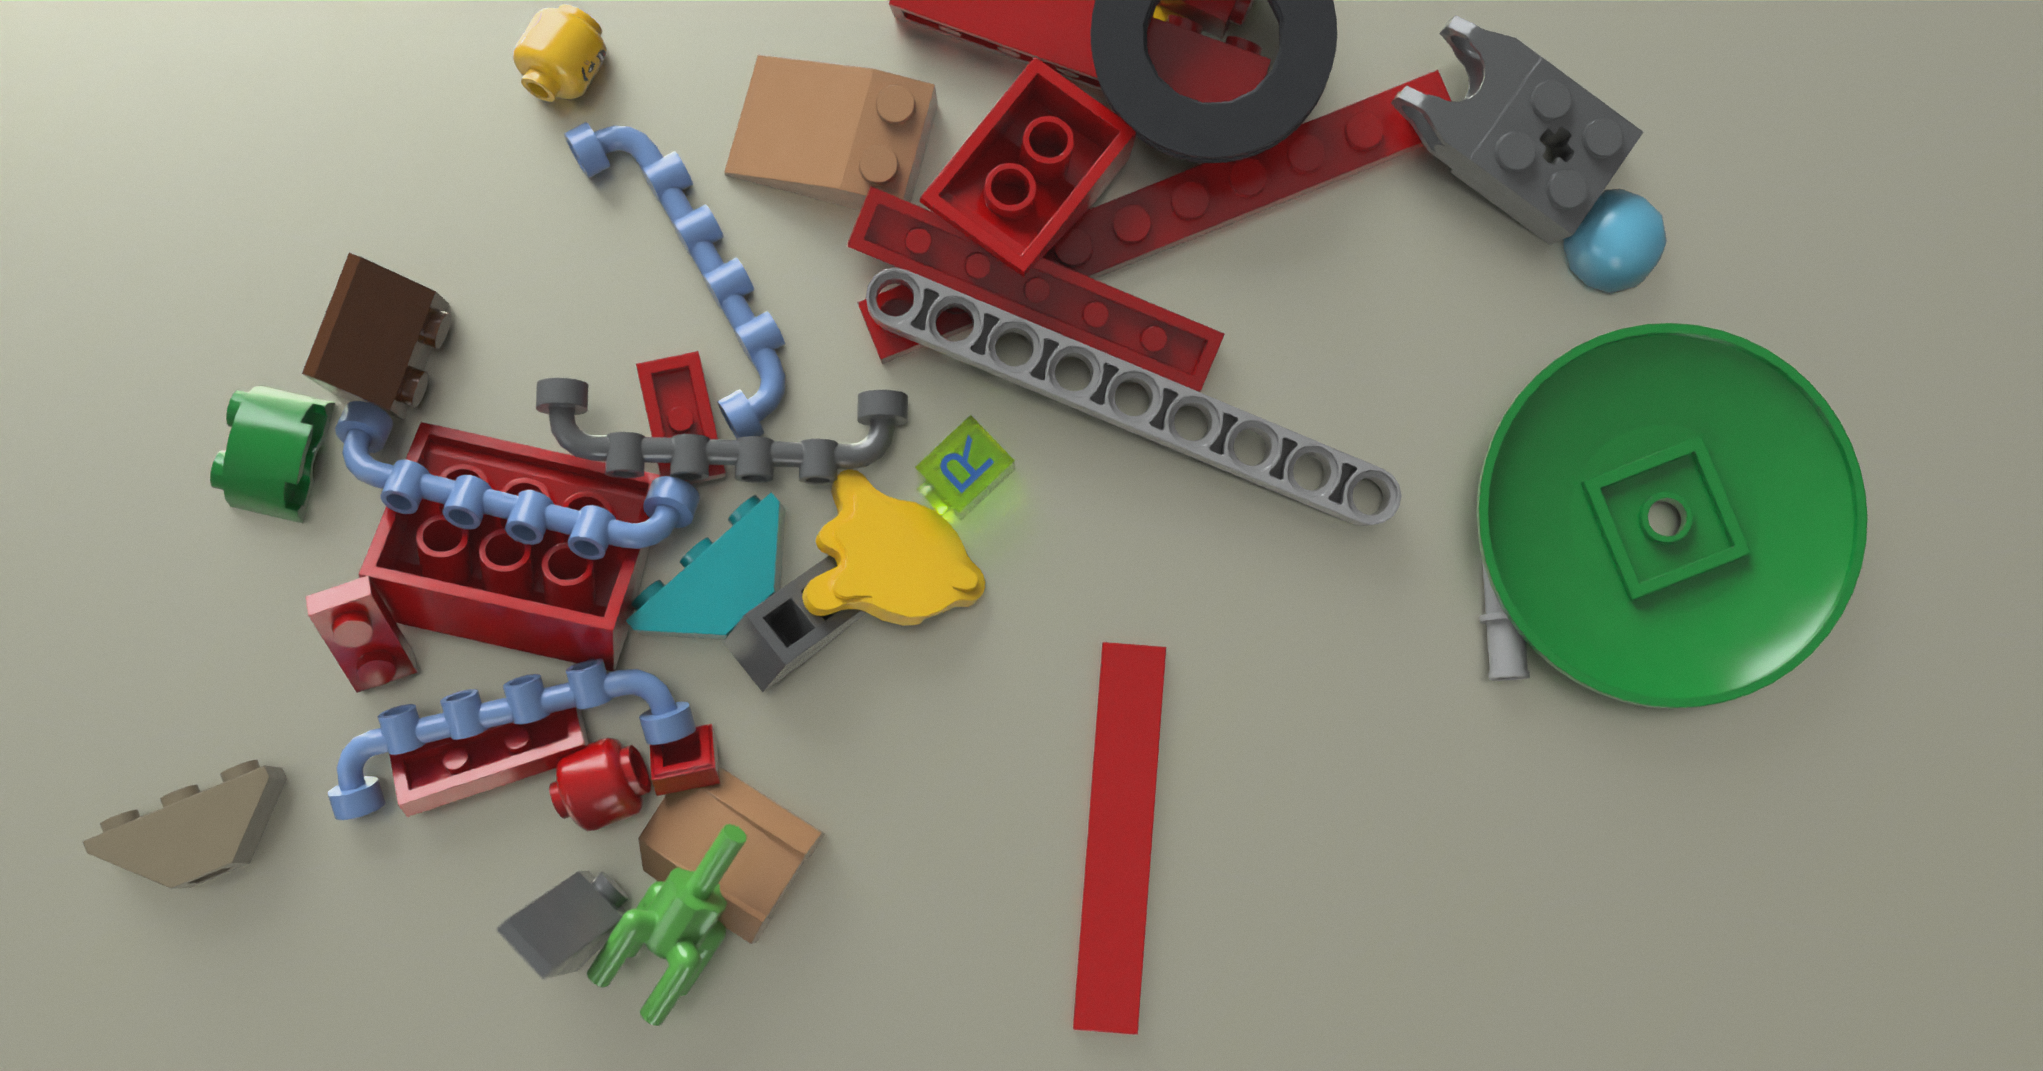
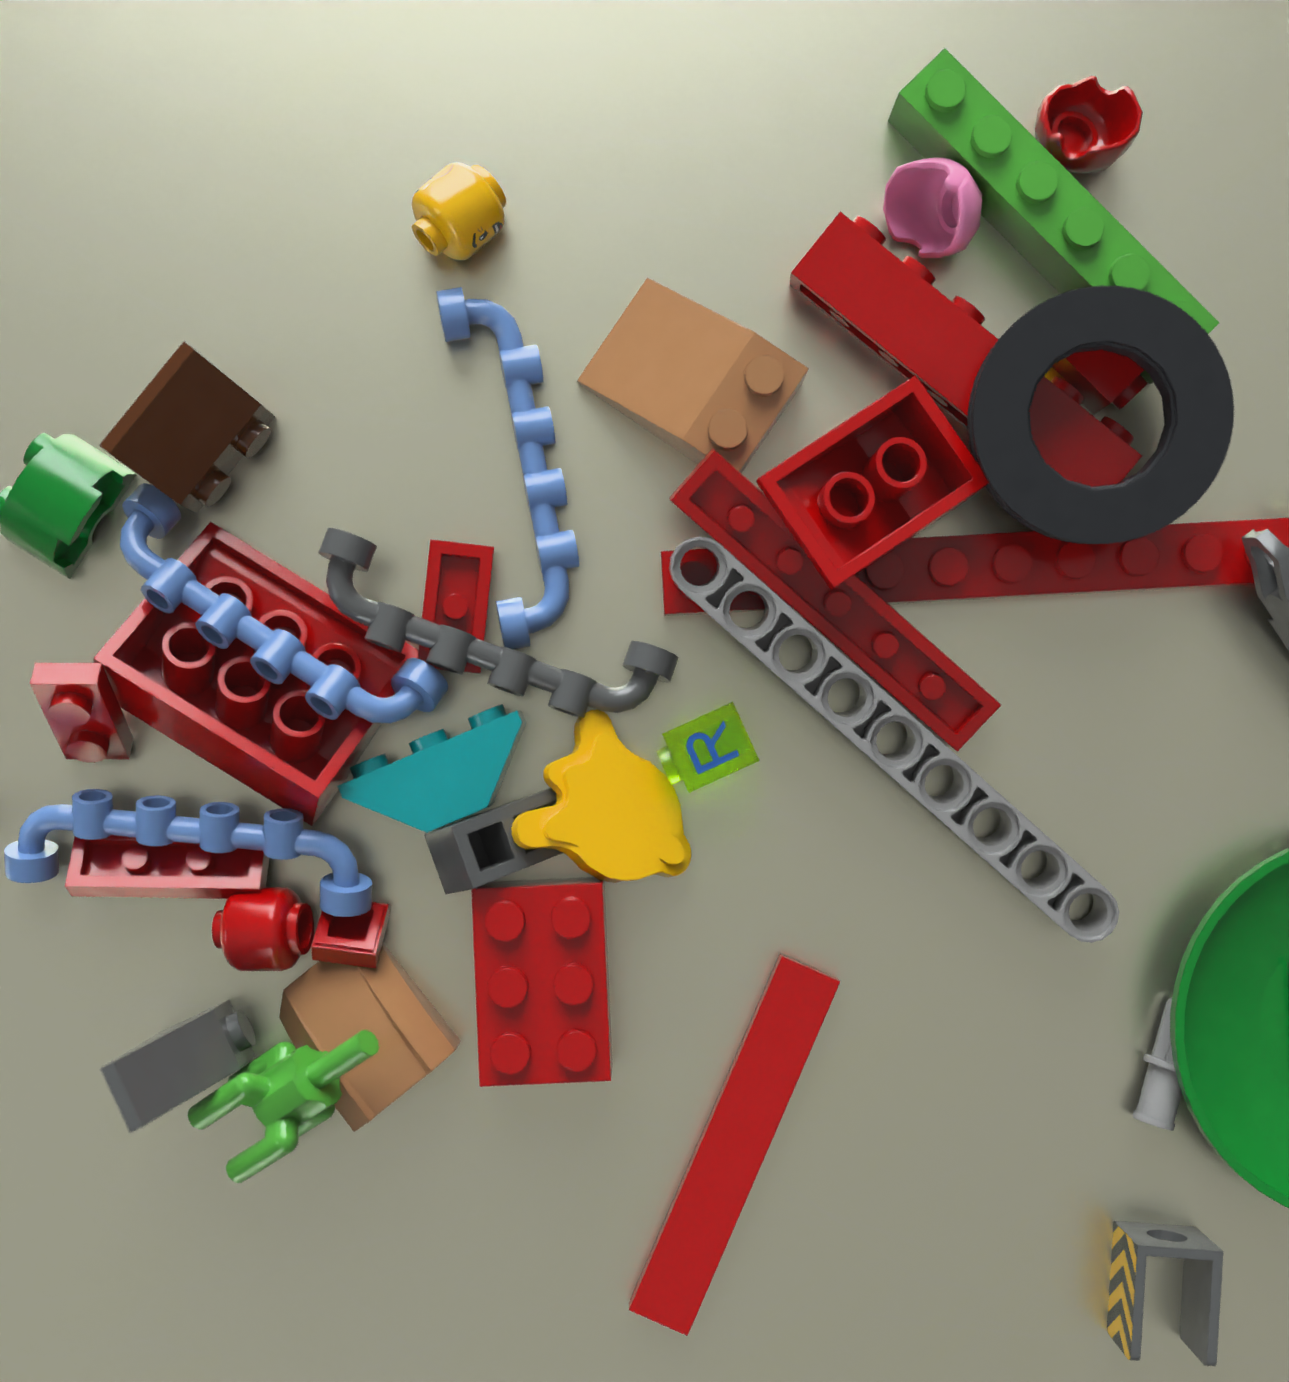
camera: 15 degrees right, 5 degrees up
none -> red brick [471,877,613,1087]
none -> dark grey piece [1107,1221,1223,1366]

